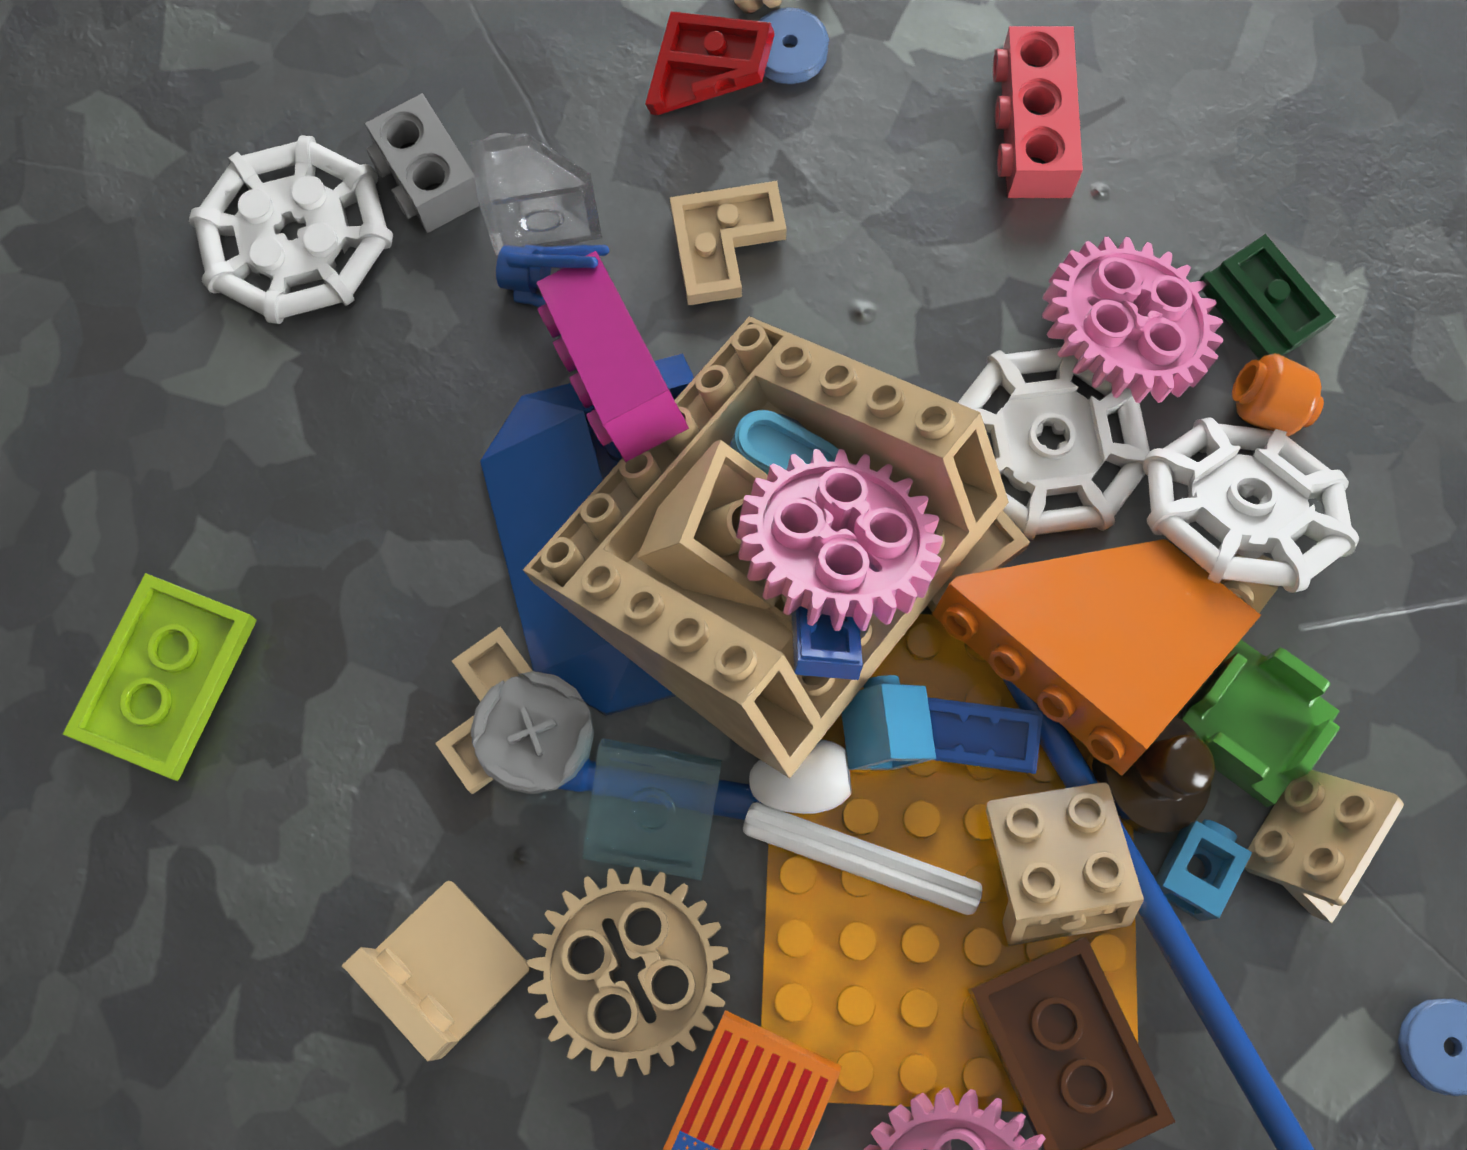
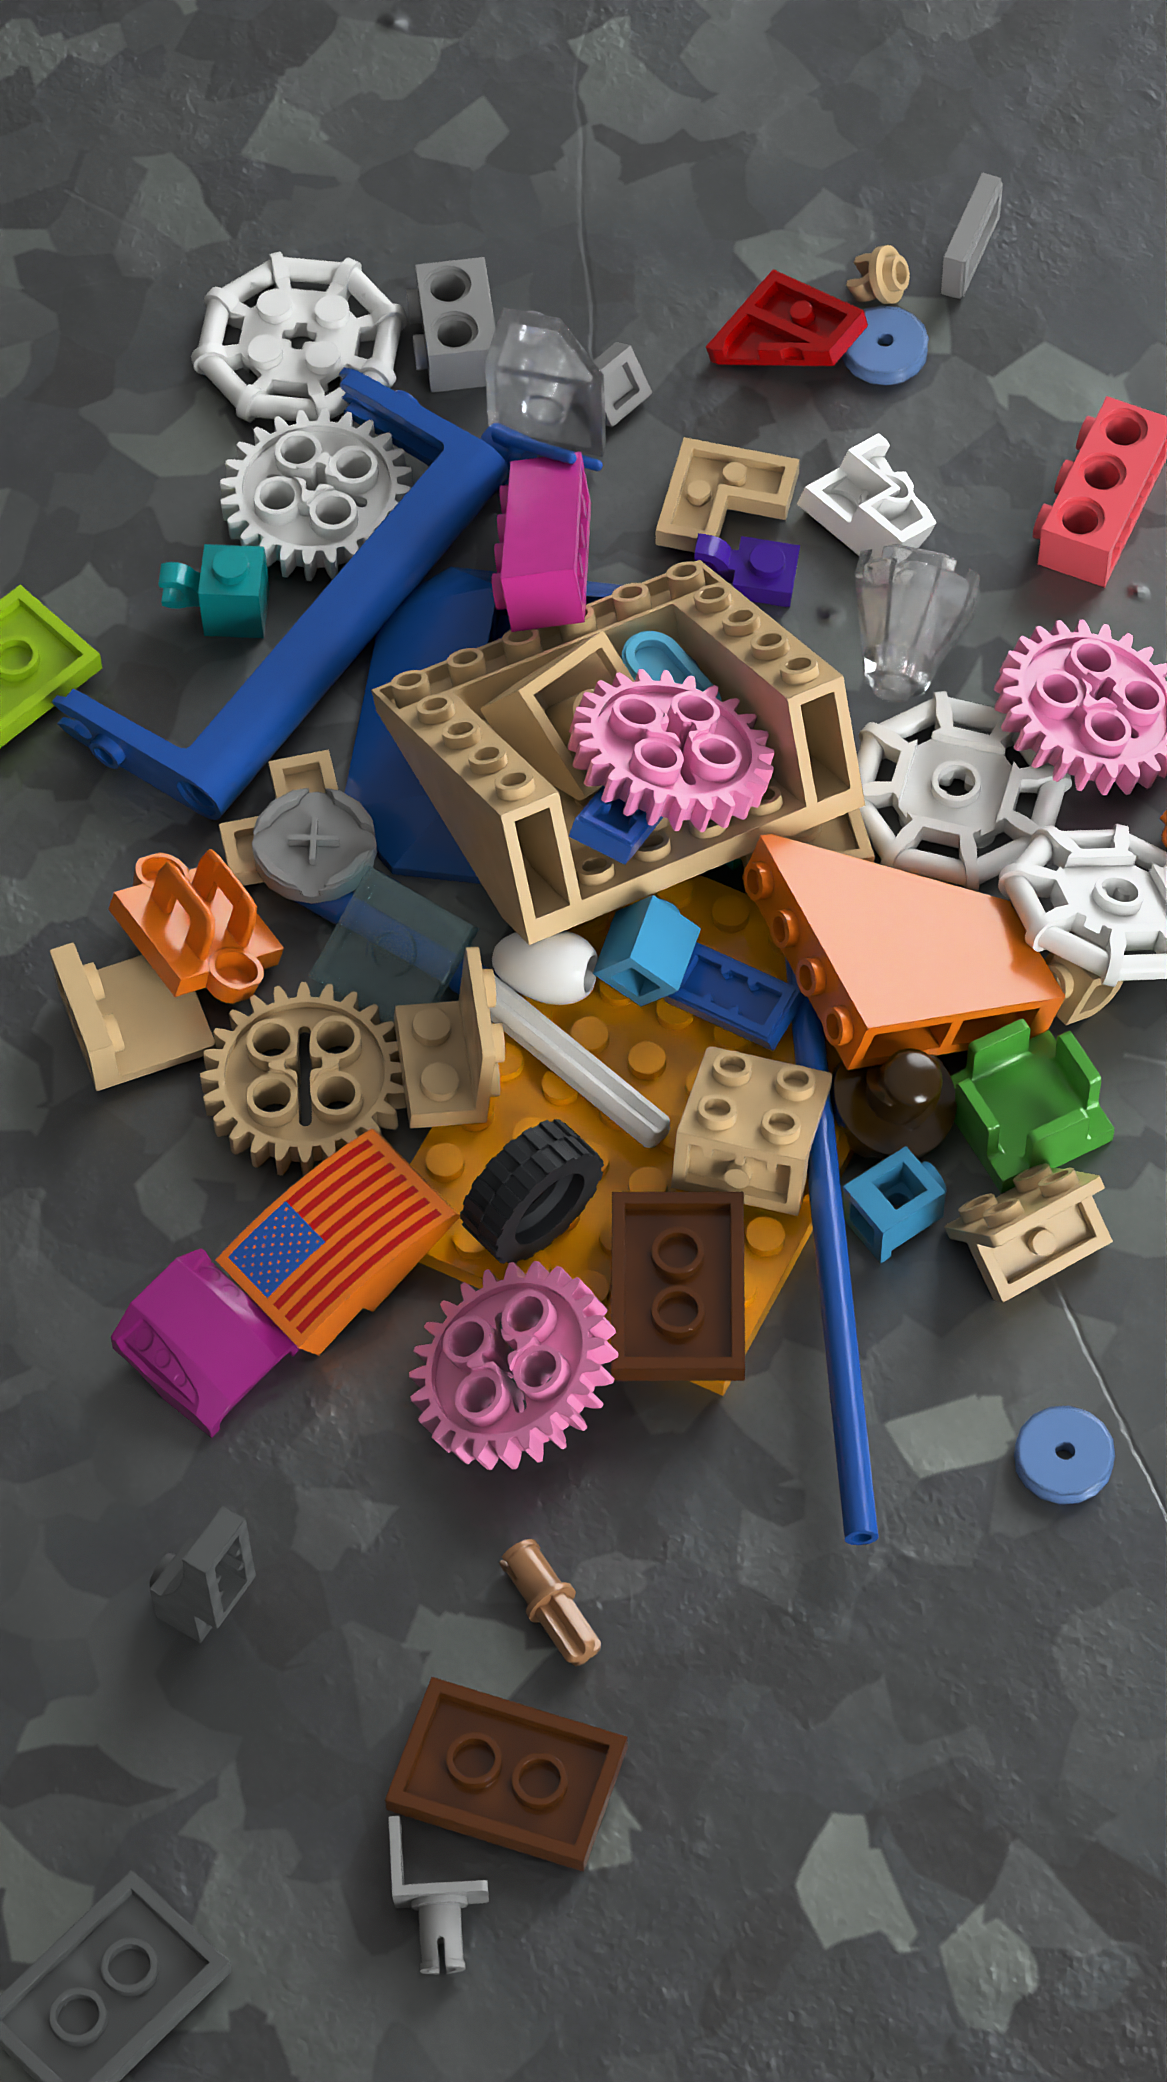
camera: 25 degrees right, 15 degrees down
none -> blue piece [52,368,510,820]
none -> orange piece [108,849,284,1004]
none -> teal brick [158,544,270,638]
none -> white gear [220,408,413,581]
none -> tan bracket [394,946,505,1128]
none -> black tyre [460,1119,604,1264]
none -> light grey tile [572,342,653,427]
none -> dark purple plate [694,533,800,608]
none -> white slope [797,433,936,577]
none -> clear cone [855,544,980,703]

